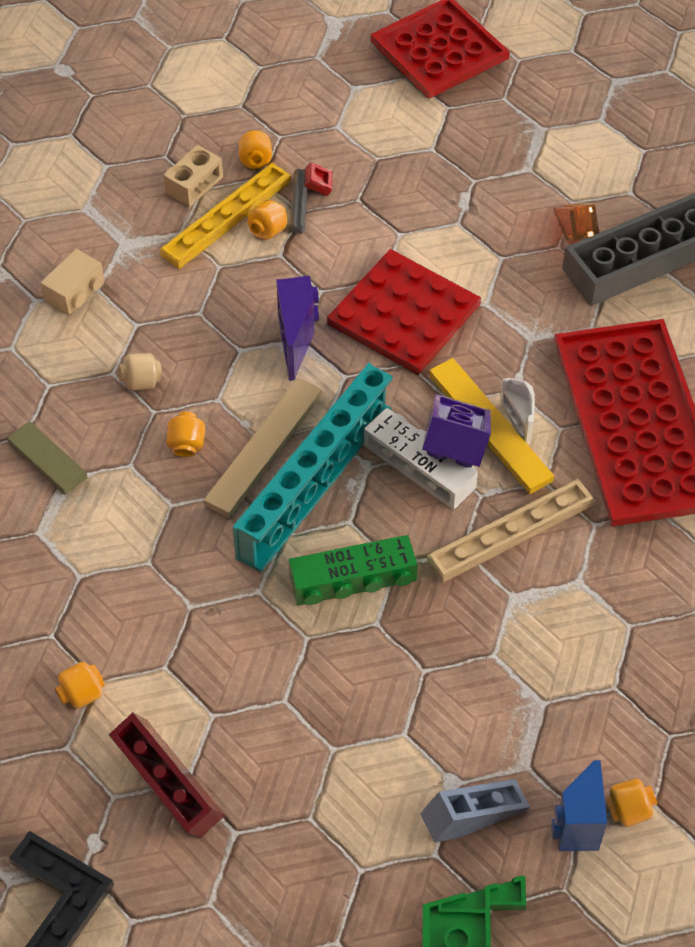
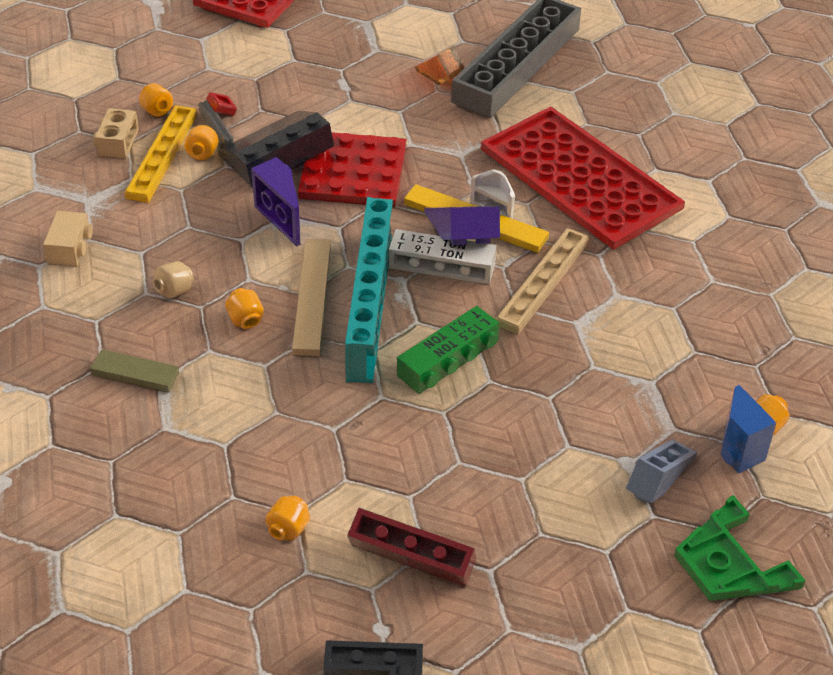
camera: 30 degrees left, 10 degrees down
none -> black slope [217,111,335,187]

